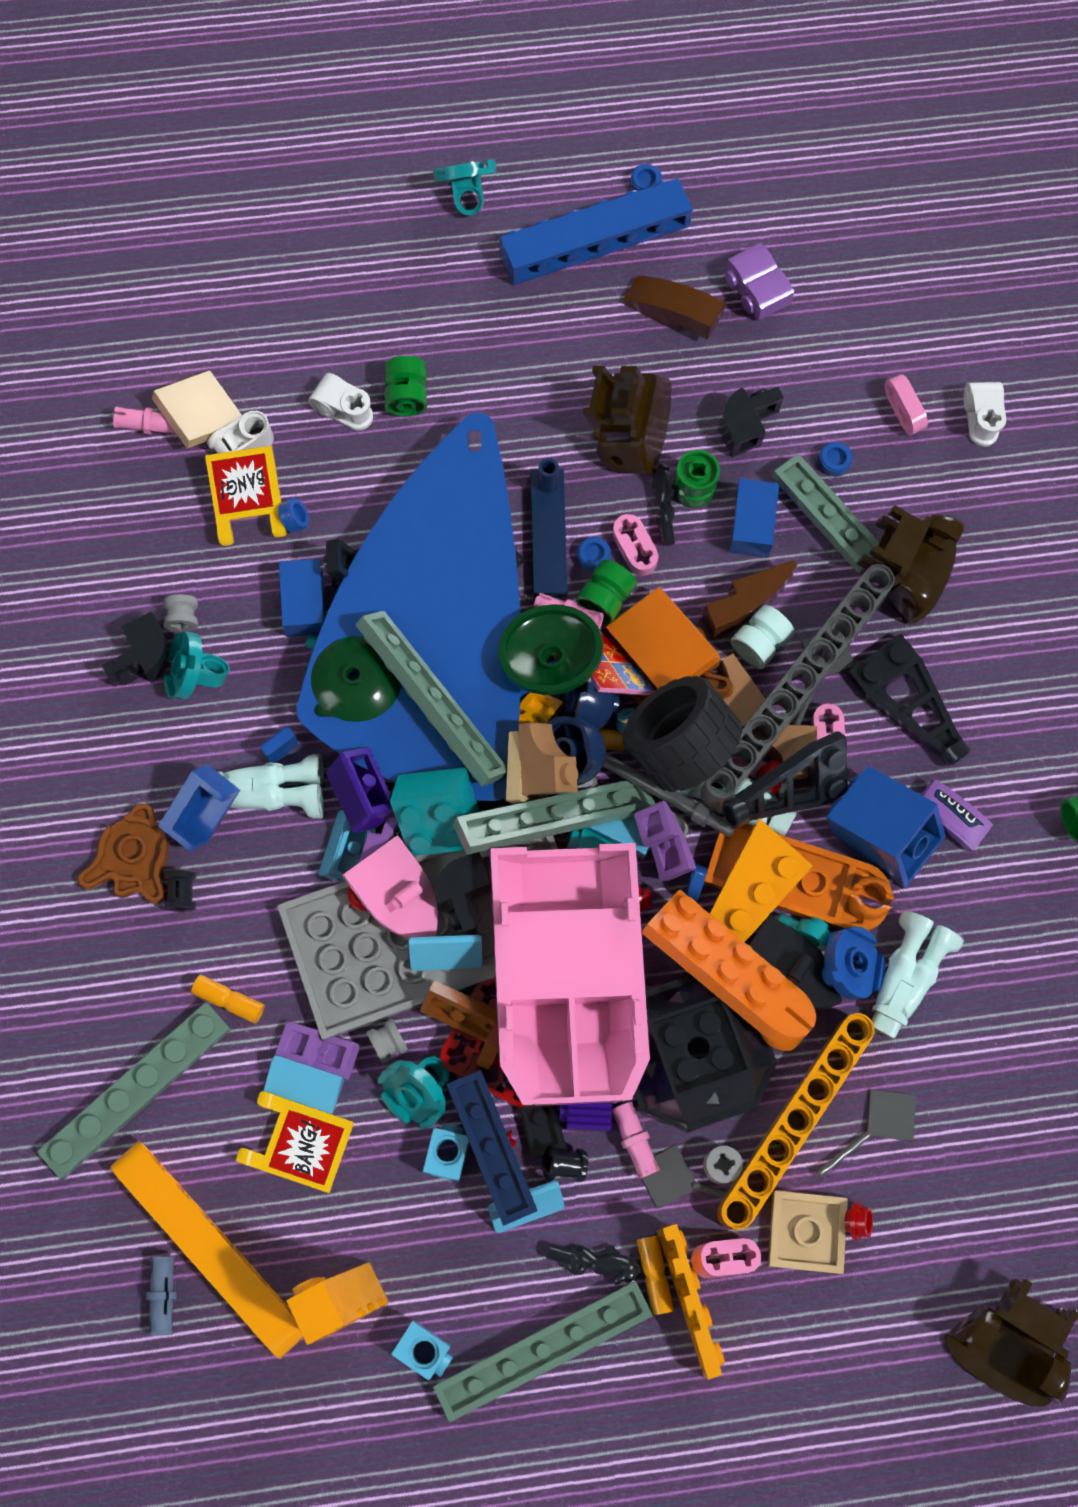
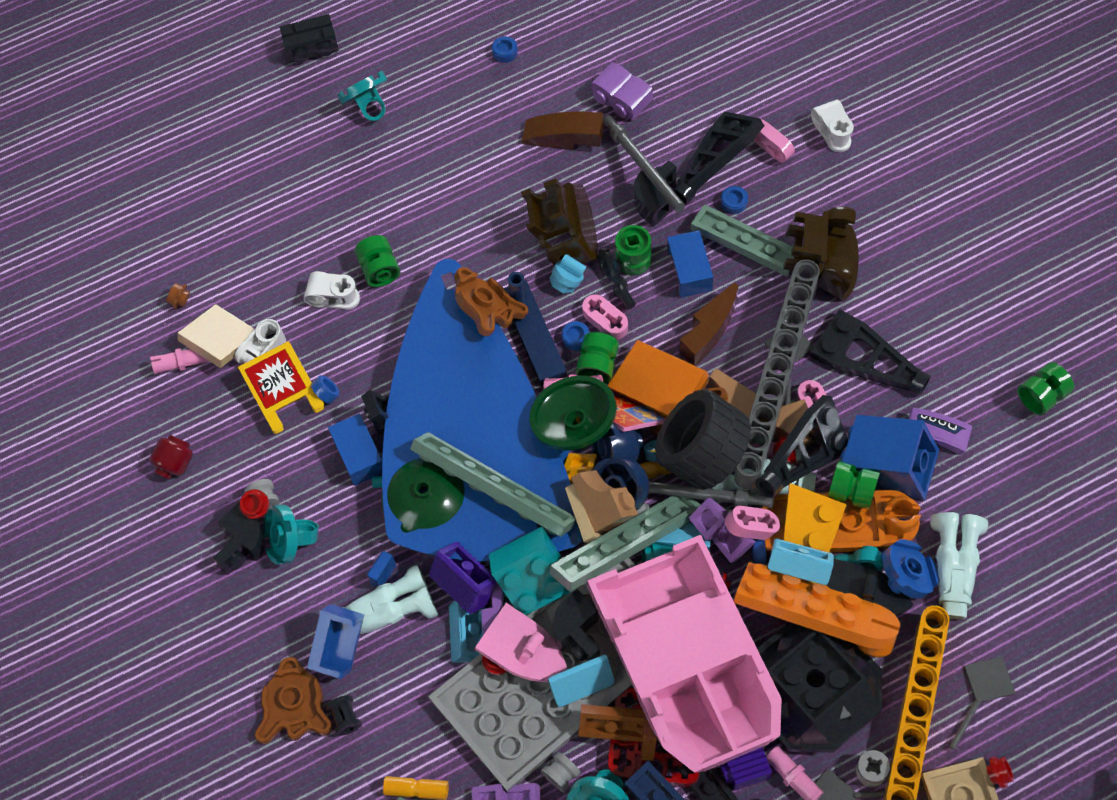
camera: 10 degrees left, 10 degrees down
blue brick [500,178,693,286] -> none
light aqua wheel [731,605,795,669] -> none
none -> dark red head [149,434,193,479]
none -> dark orange plate [166,283,190,309]
none -> red plate [240,489,269,519]
none -> black brick [279,14,339,63]
none -> dark orange tile [454,267,528,336]
none -> medium azure piece [549,254,586,294]
none -> dark grey bar [604,115,685,212]
none -> black plate [672,111,765,205]
none -> bright pink beam [725,506,780,540]
none -> medium azure slope [768,538,834,585]
none -> green wheel [828,461,880,510]

